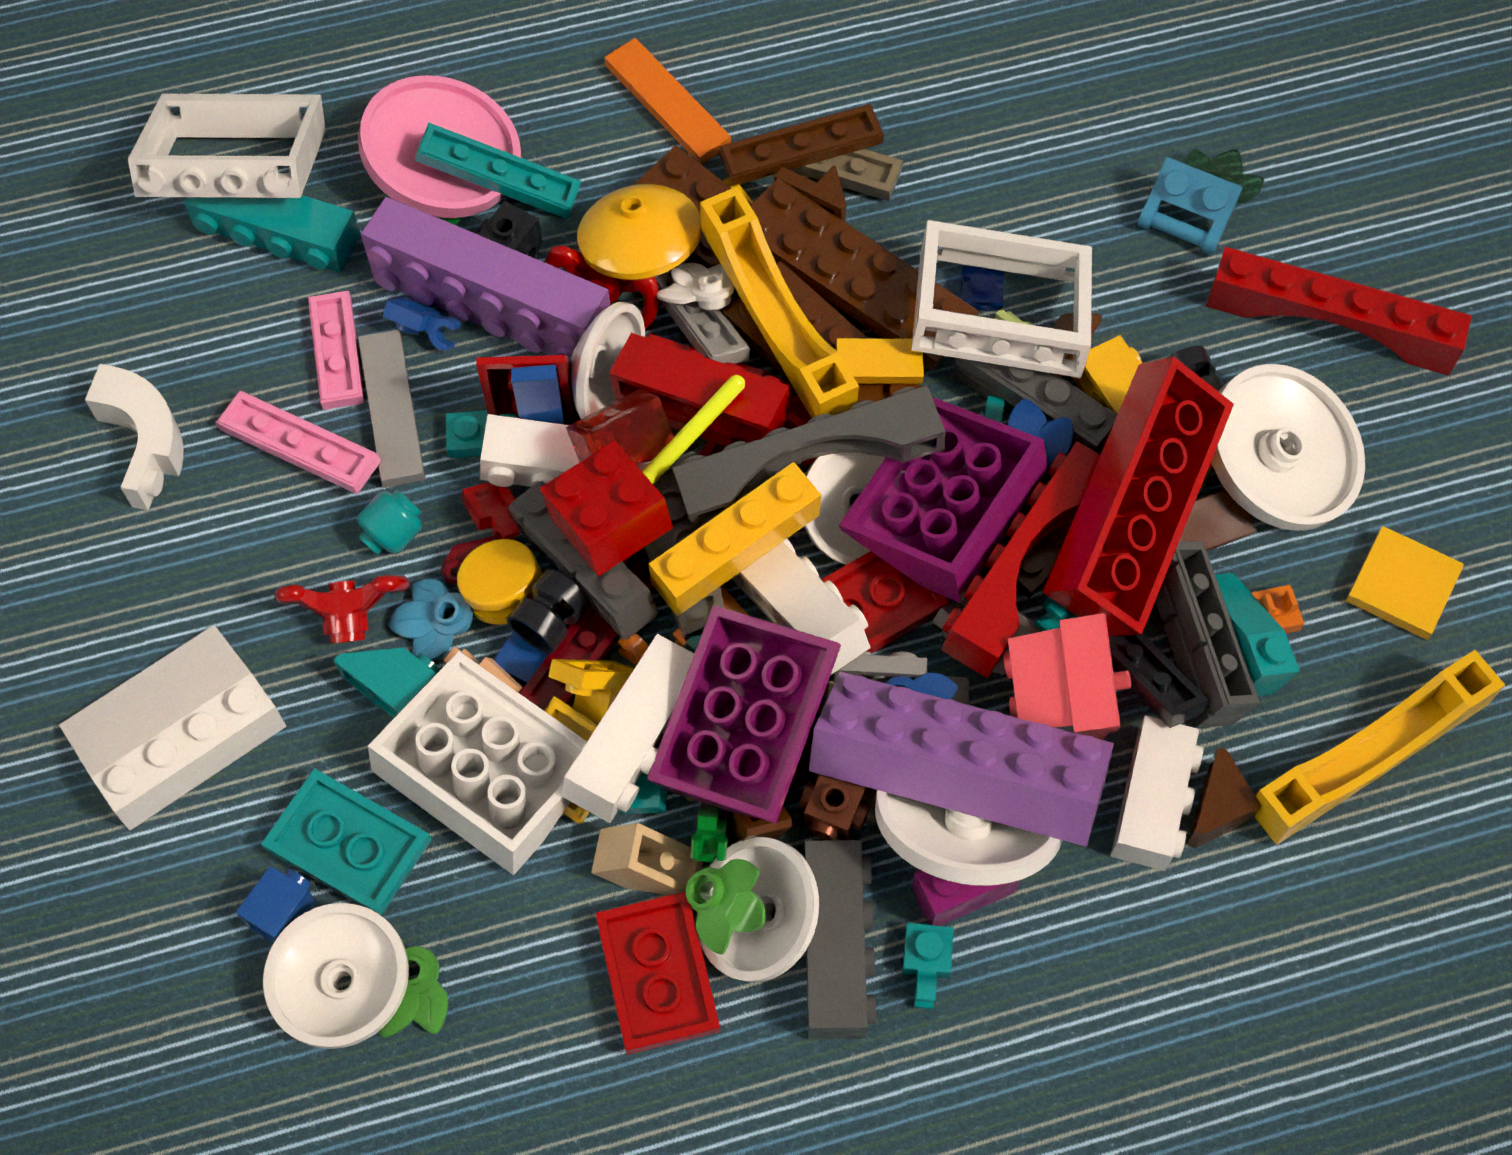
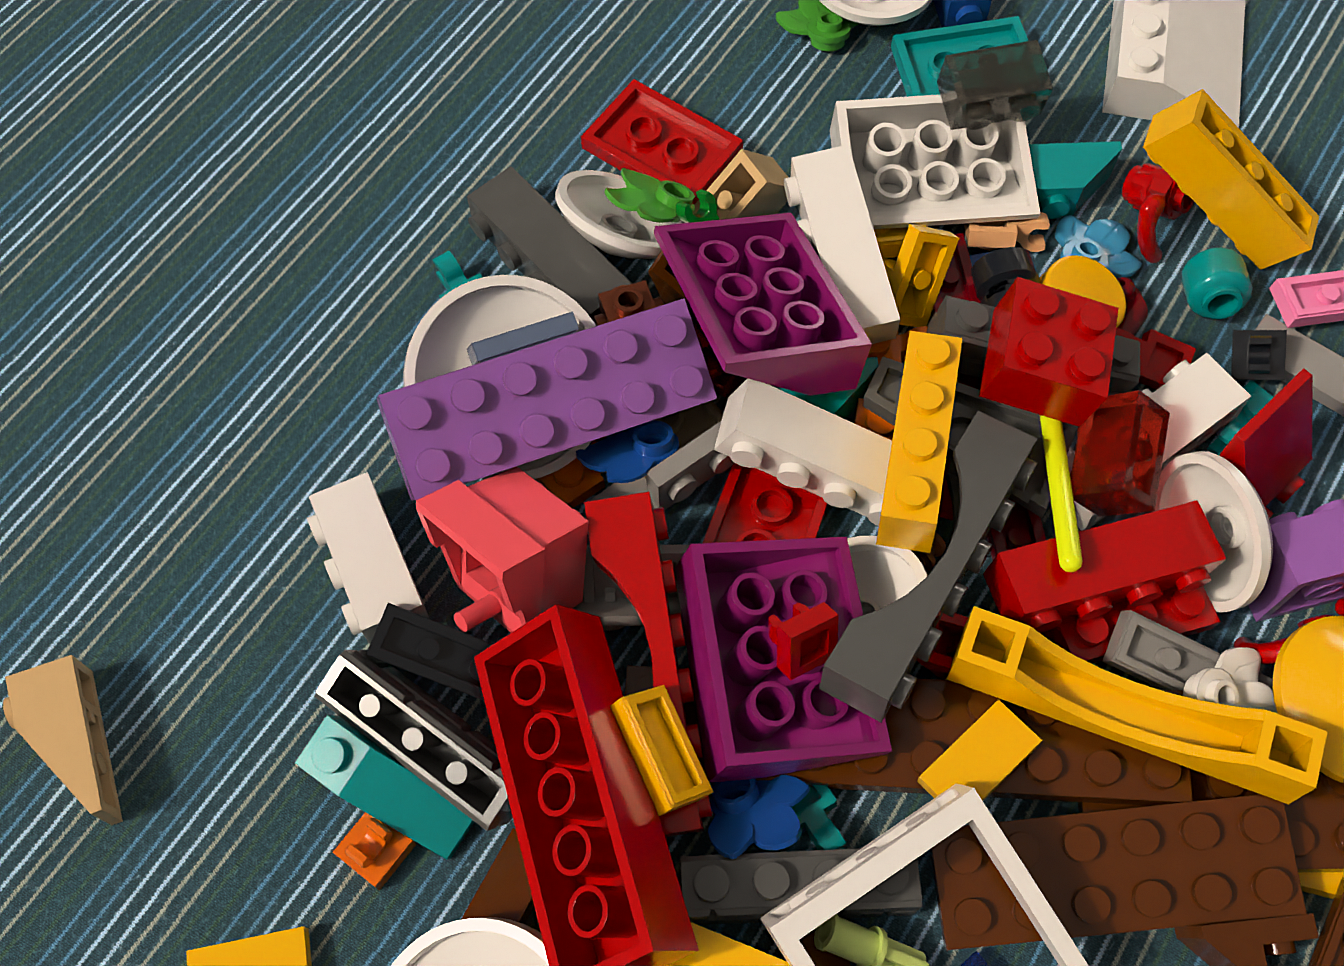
camera: 140 degrees right, 0 degrees up
blue tile [511,364,565,425] -> none
reddish brown slope [1187,747,1261,848] -> none
yellow arch [1255,650,1505,845] -> none
none -> tan slope [3,655,123,825]
none -> sand blue tile [467,311,579,365]
none -> yellow tile [610,685,713,816]
none -> red tile [769,602,839,681]
none -> clear smoke brick [937,39,1053,130]
none -> yellow brick [1143,89,1319,270]
none -> black tile [1231,330,1287,380]

